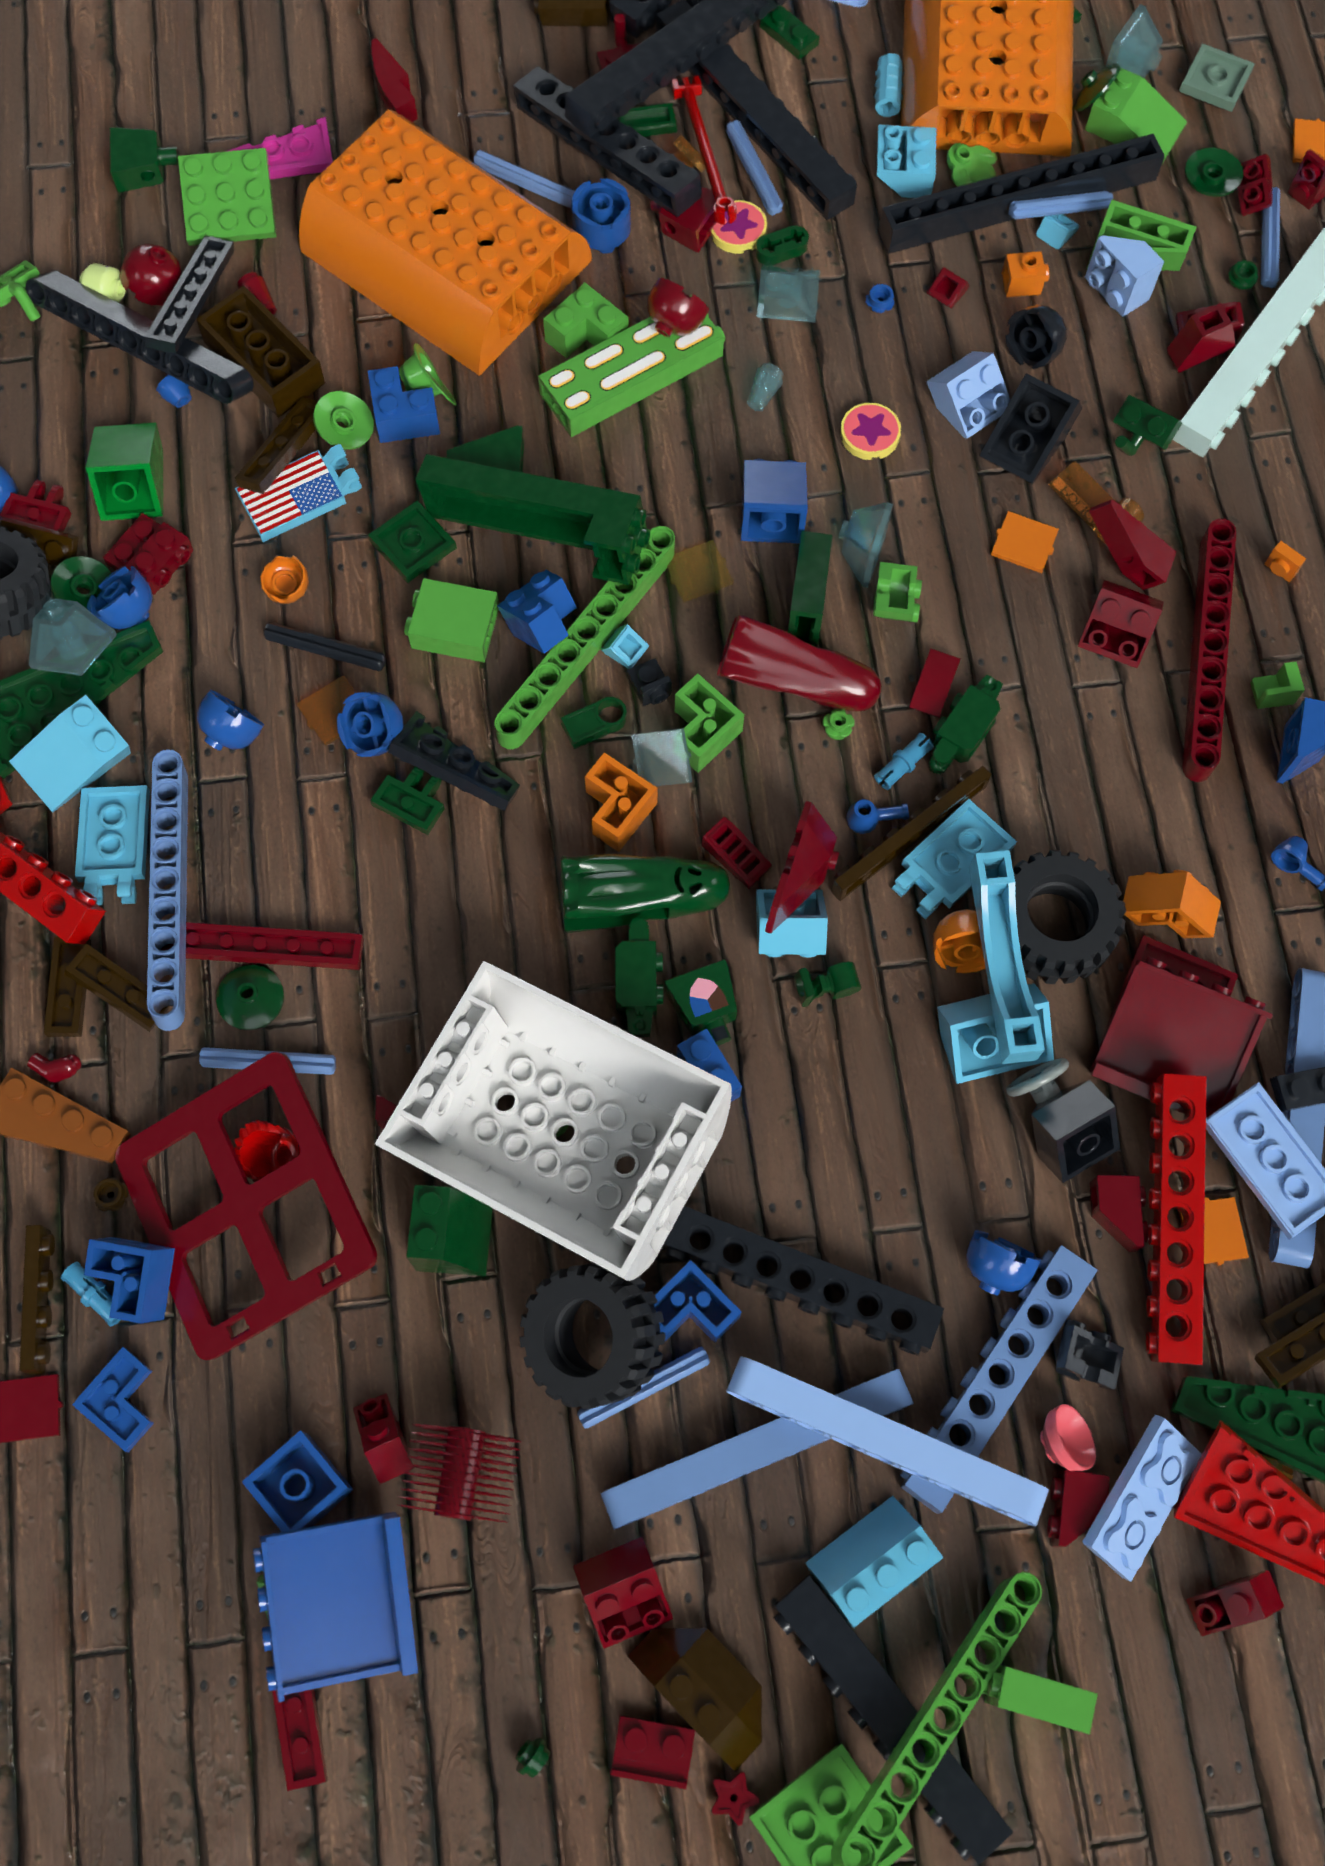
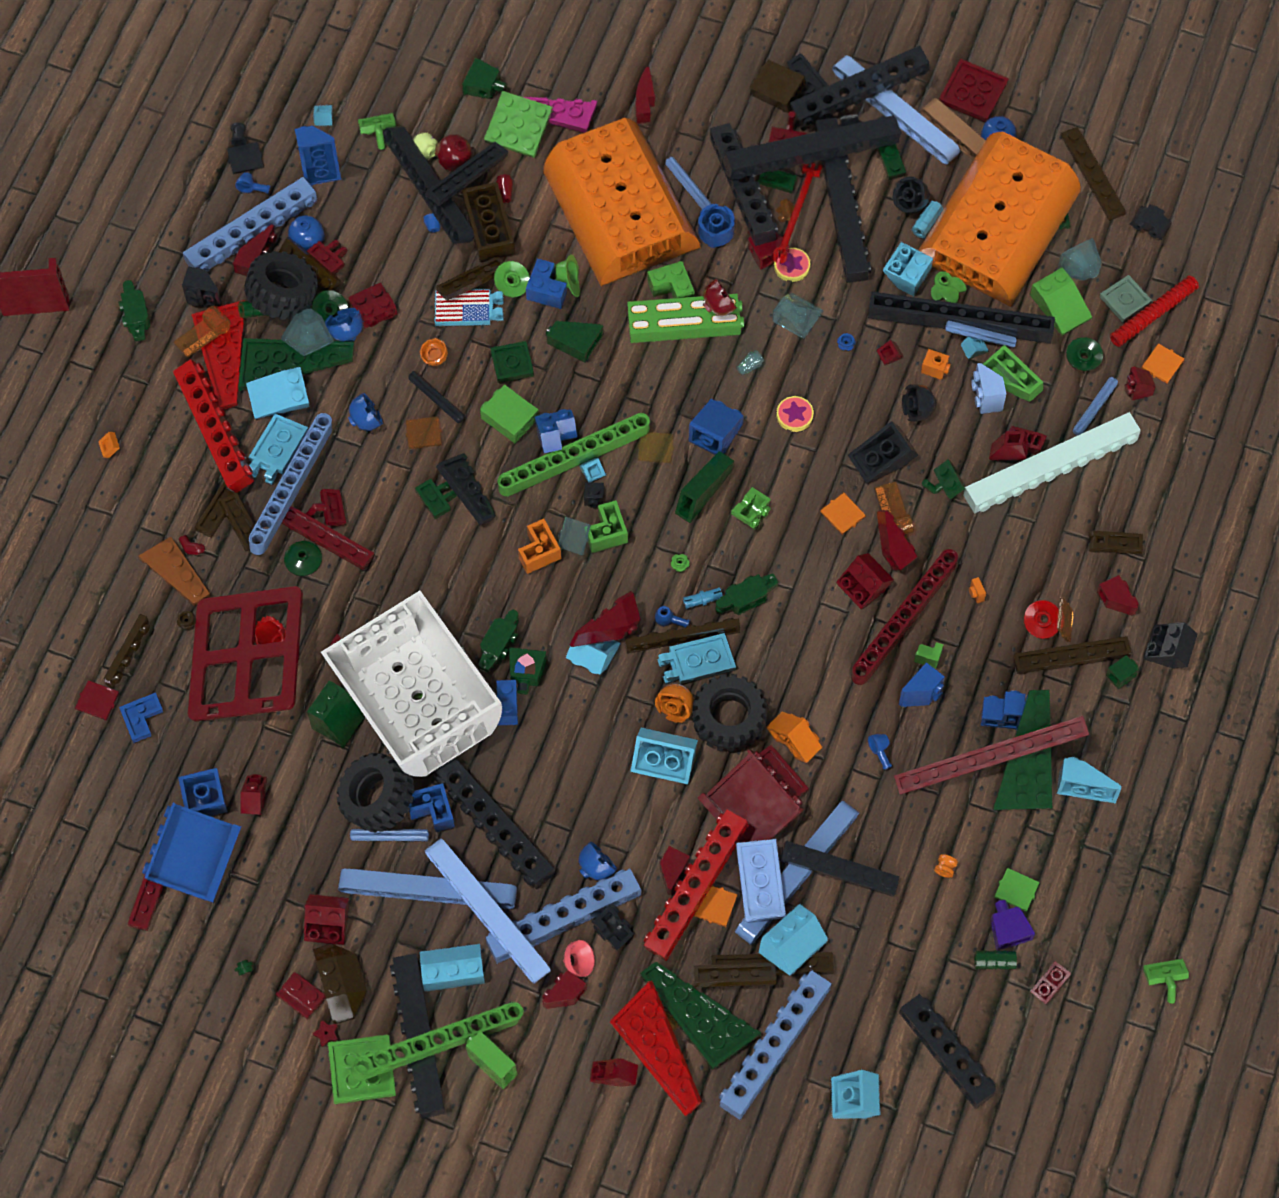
camera: 30 degrees right, 5 degrees down
dark azure pin [61,1262,120,1327] -> none
blue brick [84,1237,175,1324] -> none
green slope [86,422,163,521] -> none
medium blue axle [199,1047,336,1075] -> none
blue cylinder [337,692,404,757] -> none
dark red piece [397,1423,522,1523] -> none
dark green brick [415,454,650,585] -> none
dark green piece [561,697,627,749] -> none
dark green piece [561,854,730,933] -> none
dark red slope [702,816,772,889] -> none
dark red piece [717,615,882,712] -> none
medium blue axle [726,120,783,216] -> none
dark green beam [755,225,809,266] -> none
dark green leg [793,961,862,1007] -> none
clear light blue slope [839,502,893,588] -> none
dark red slope [909,649,961,718] -> none
light blue slope [927,351,1011,438] -> none
medium azure arch [968,850,1045,1064] -> none
black piece [1006,1058,1120,1183] -> none
dark green dish [1074,63,1121,112] -> none
light blue piece [1082,1414,1202,1582] -> none
dark green plate [1228,260,1258,290] -> none
dark red slope [1238,154,1273,216] -> none
none -> dark red plate [305,489,346,526]
none -> black cylinder [892,177,930,213]
none -> red piece [1110,275,1199,347]

